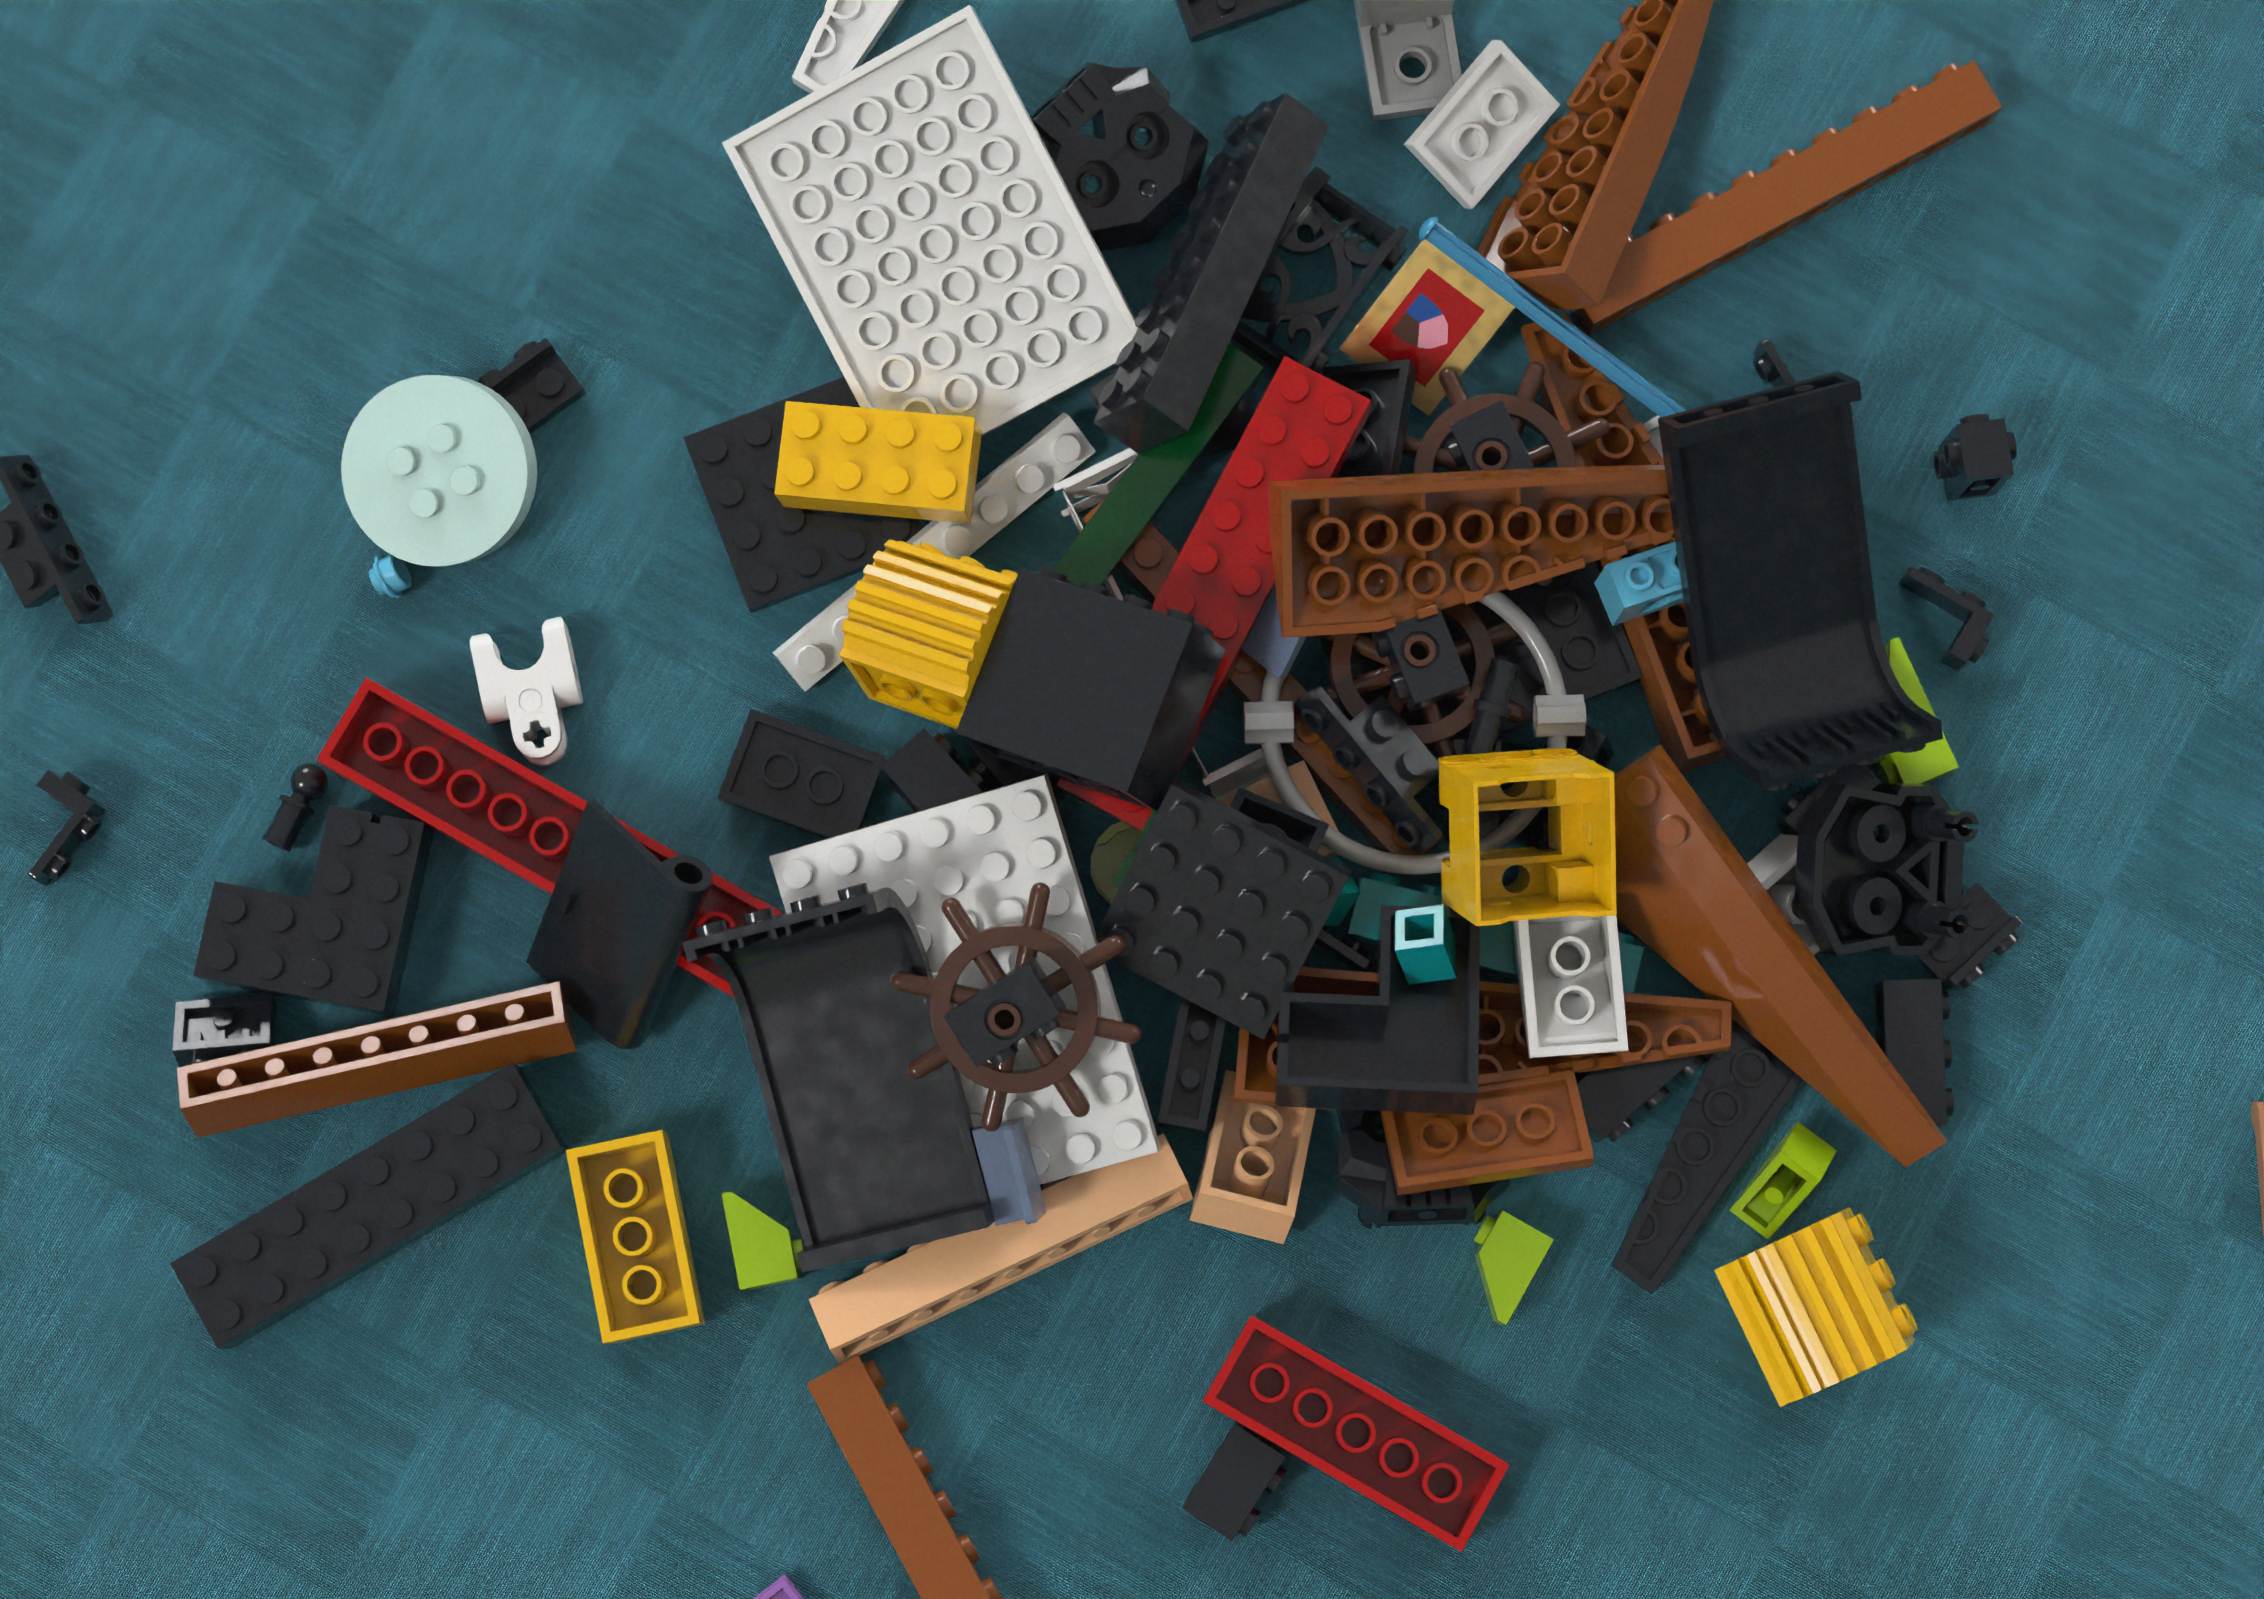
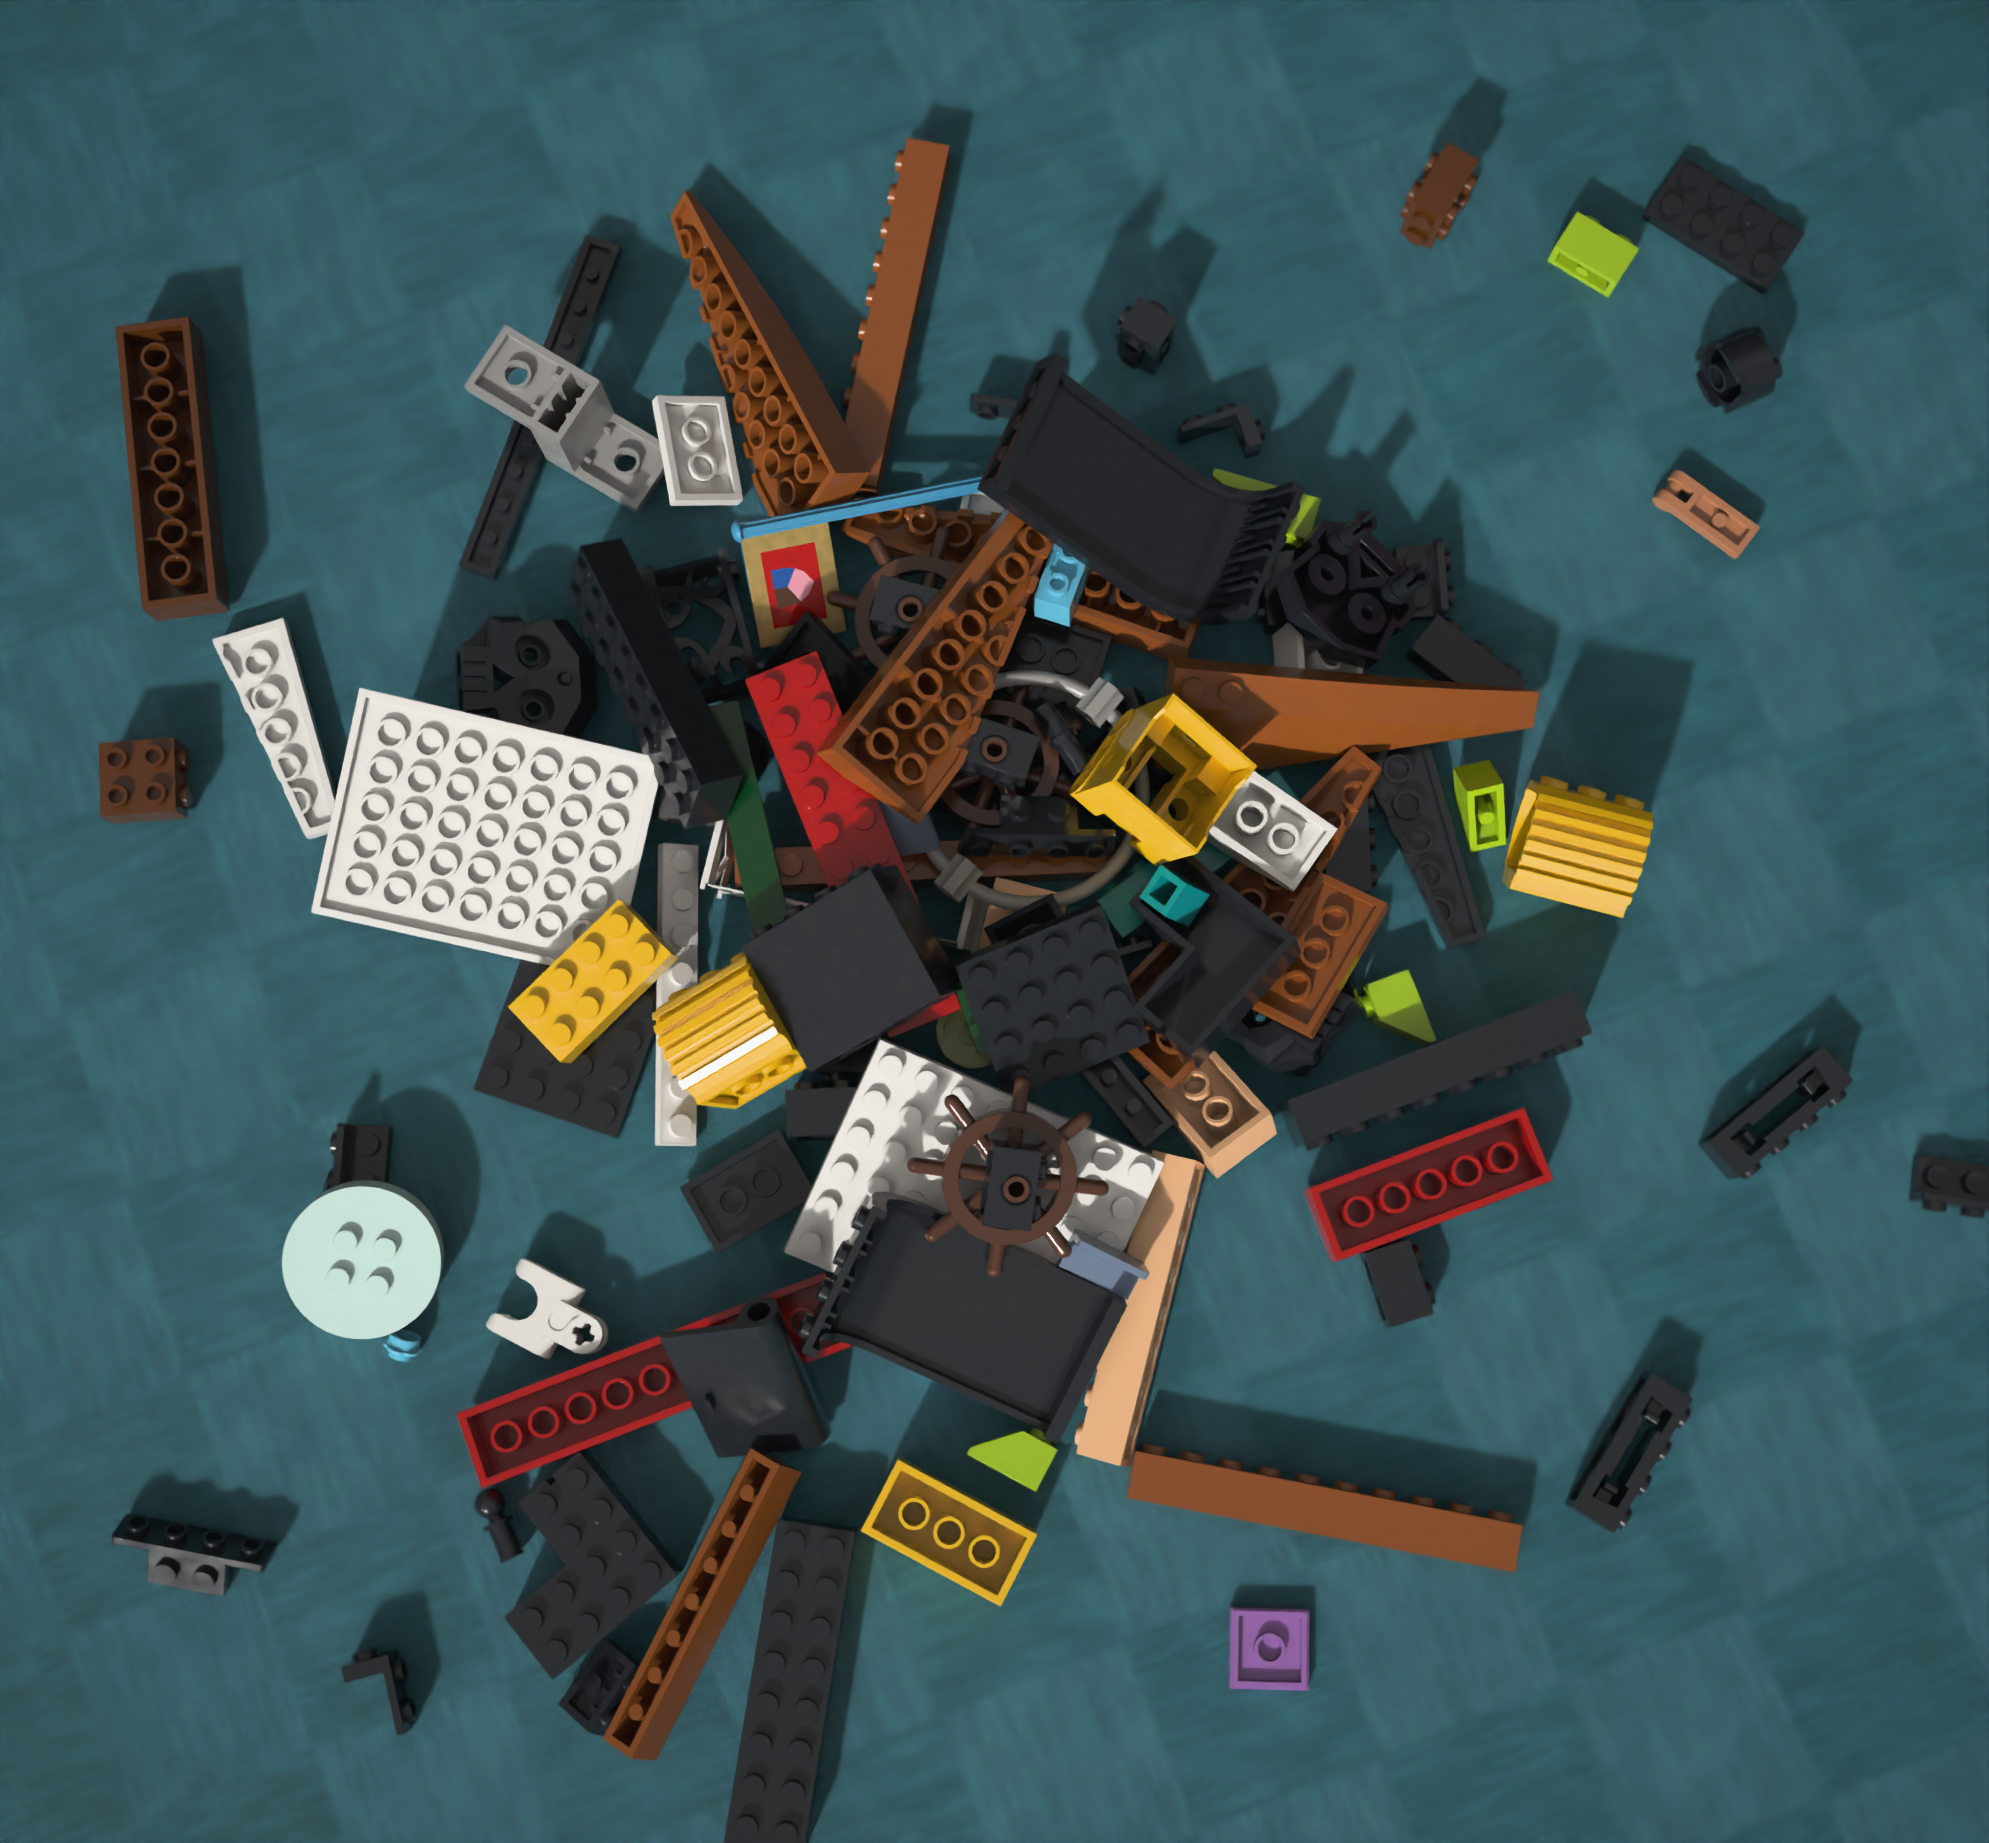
camera: 50 degrees left, 0 degrees up
none -> black brick [1279,990,1592,1152]

